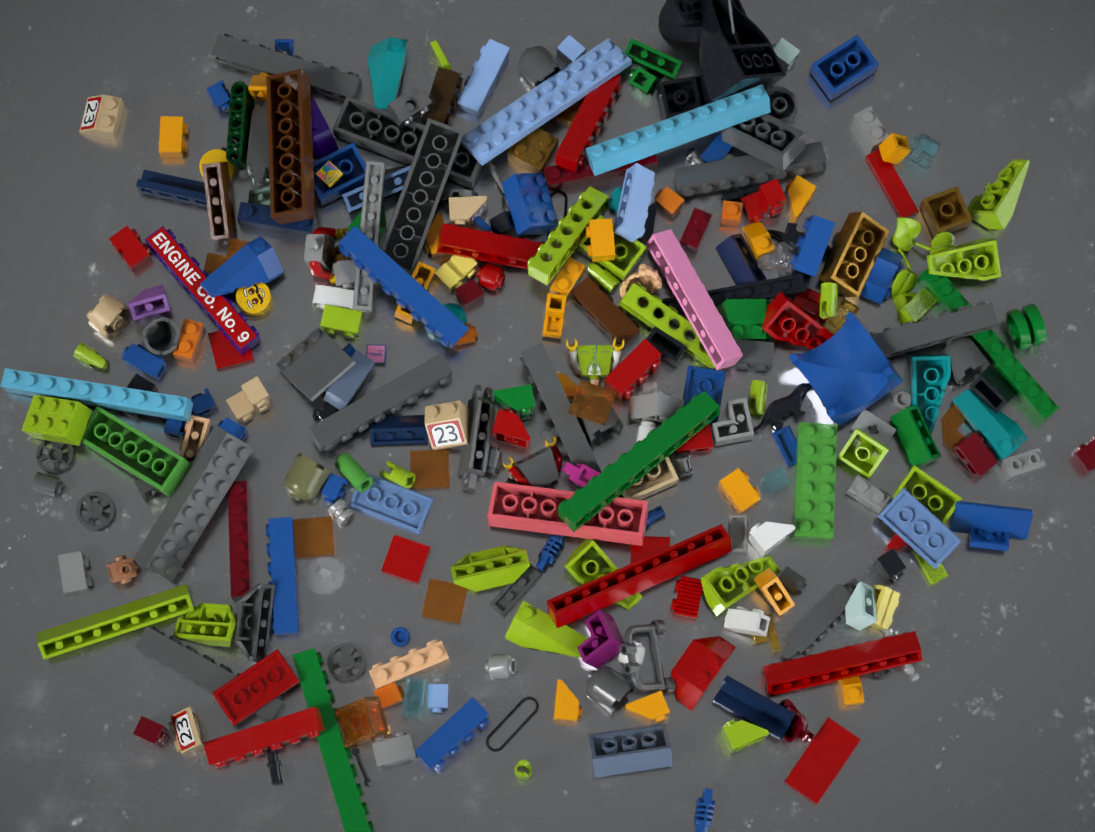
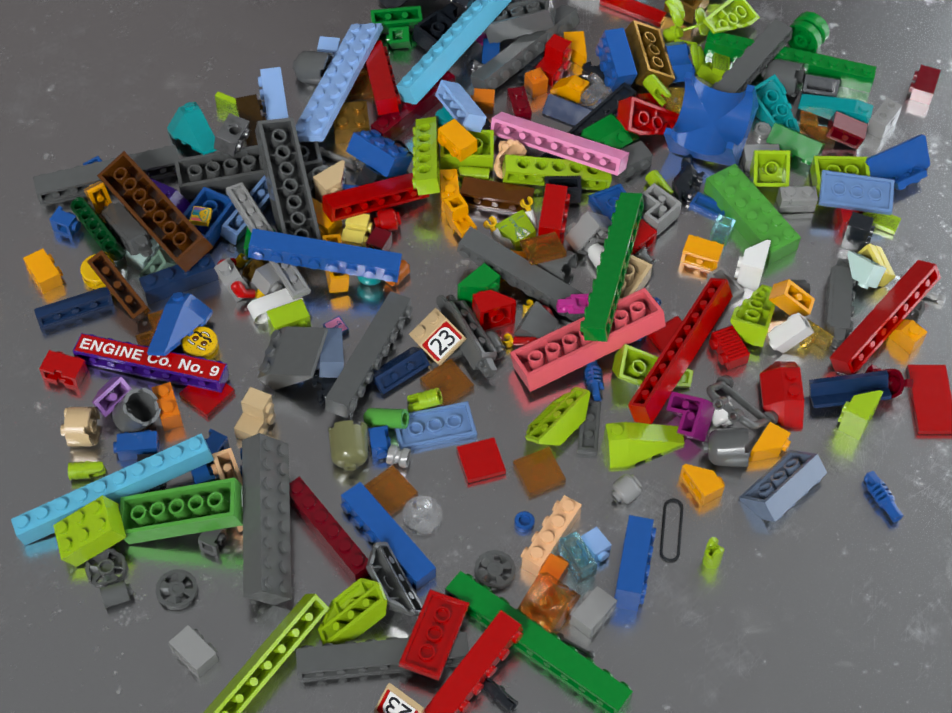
camera: 35 degrees left, 20 degrees down
nougat brick [106,555,138,584] -> none

